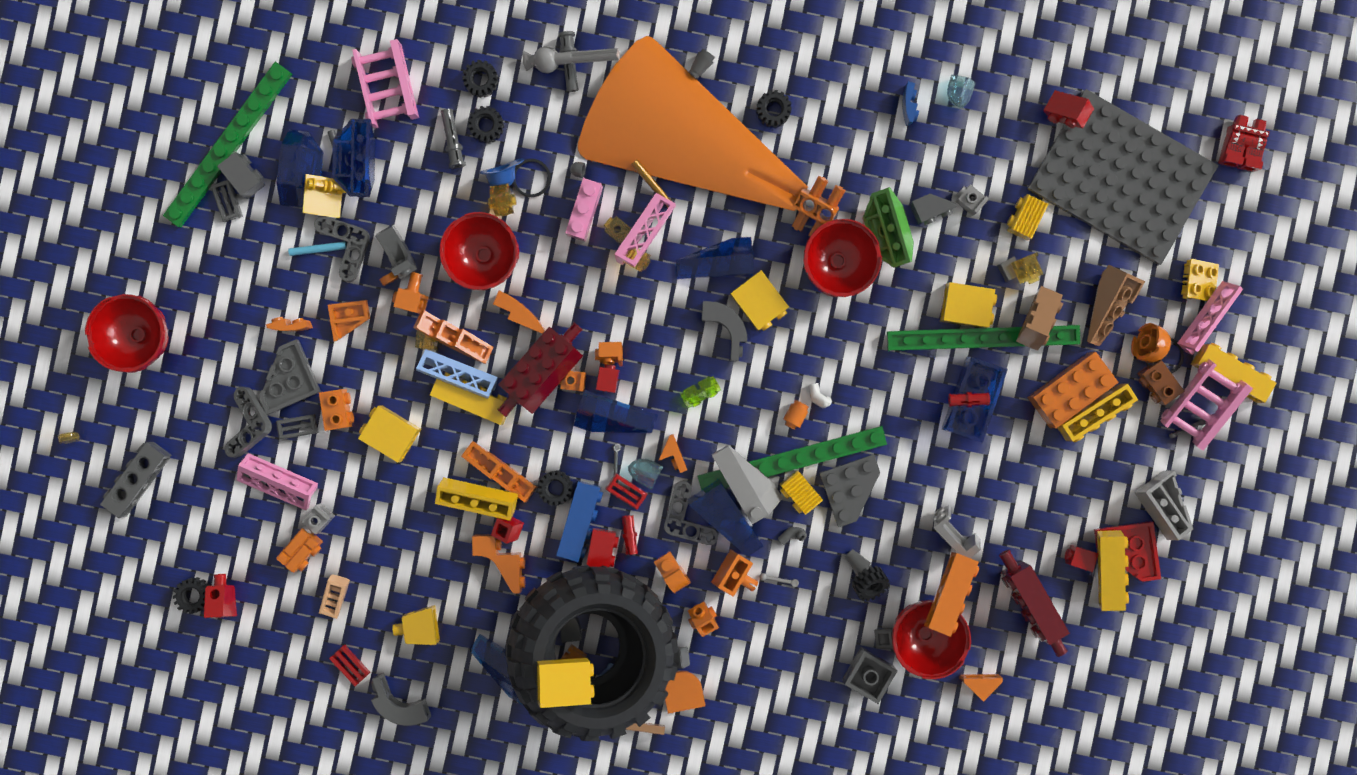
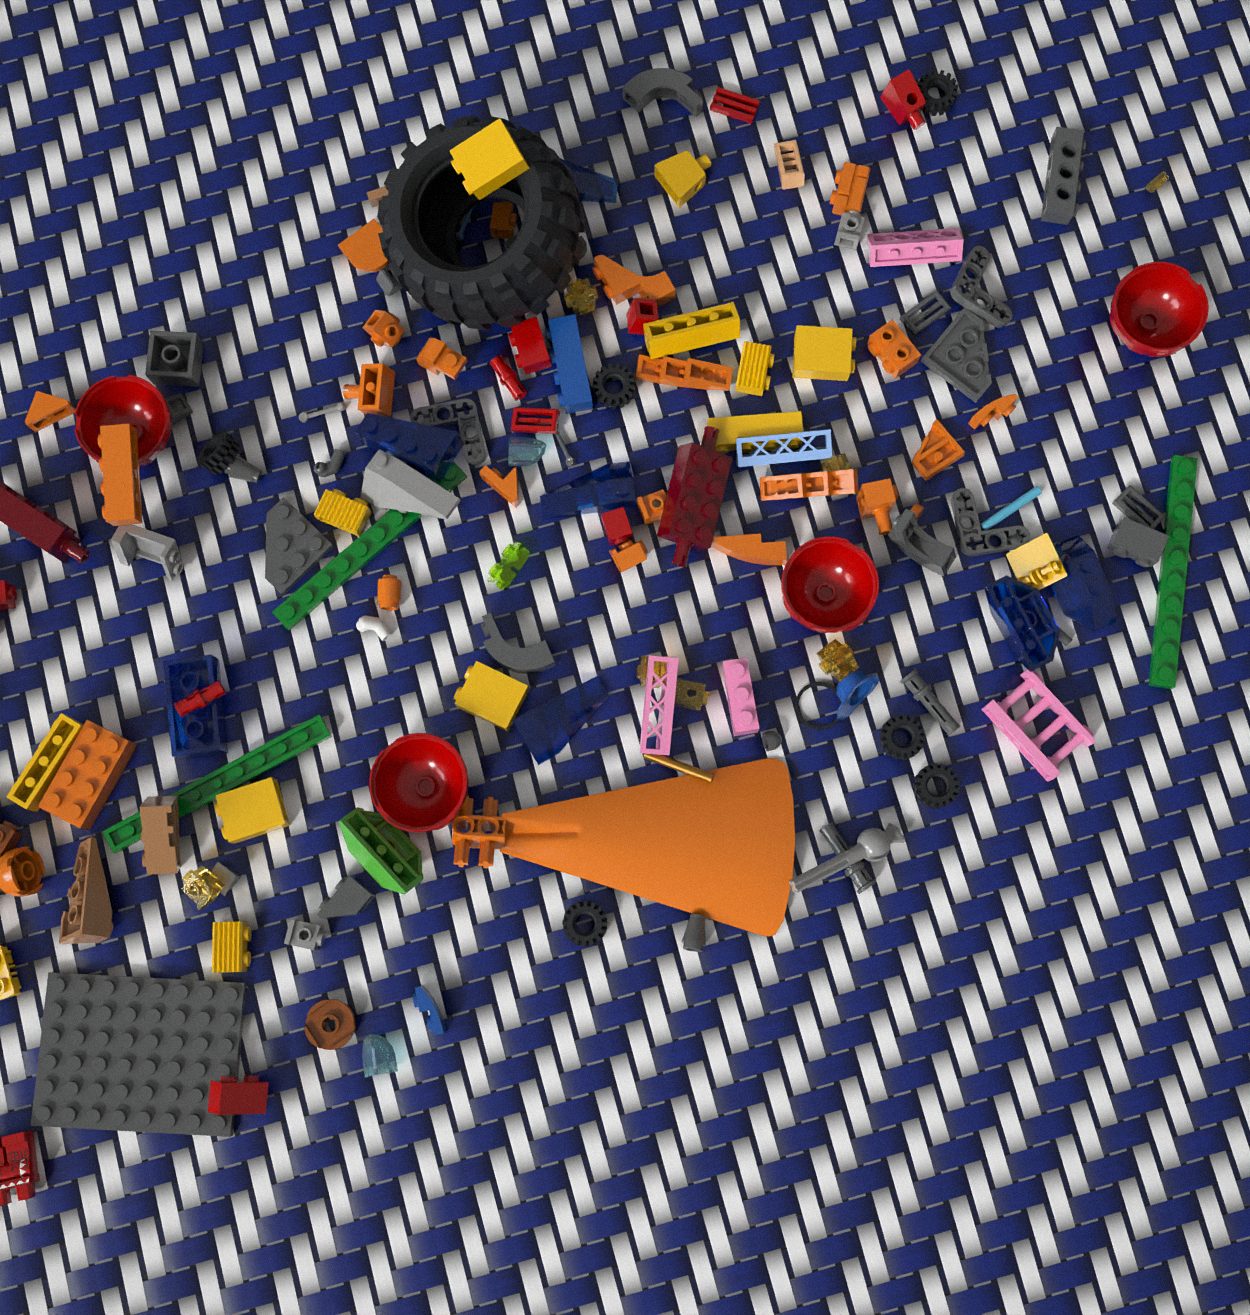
camera: 155 degrees right, 10 degrees down
none -> dark orange plate [305,999,356,1050]
none -> clear yellow brick [564,278,598,316]
none -> yellow brick [735,341,775,396]

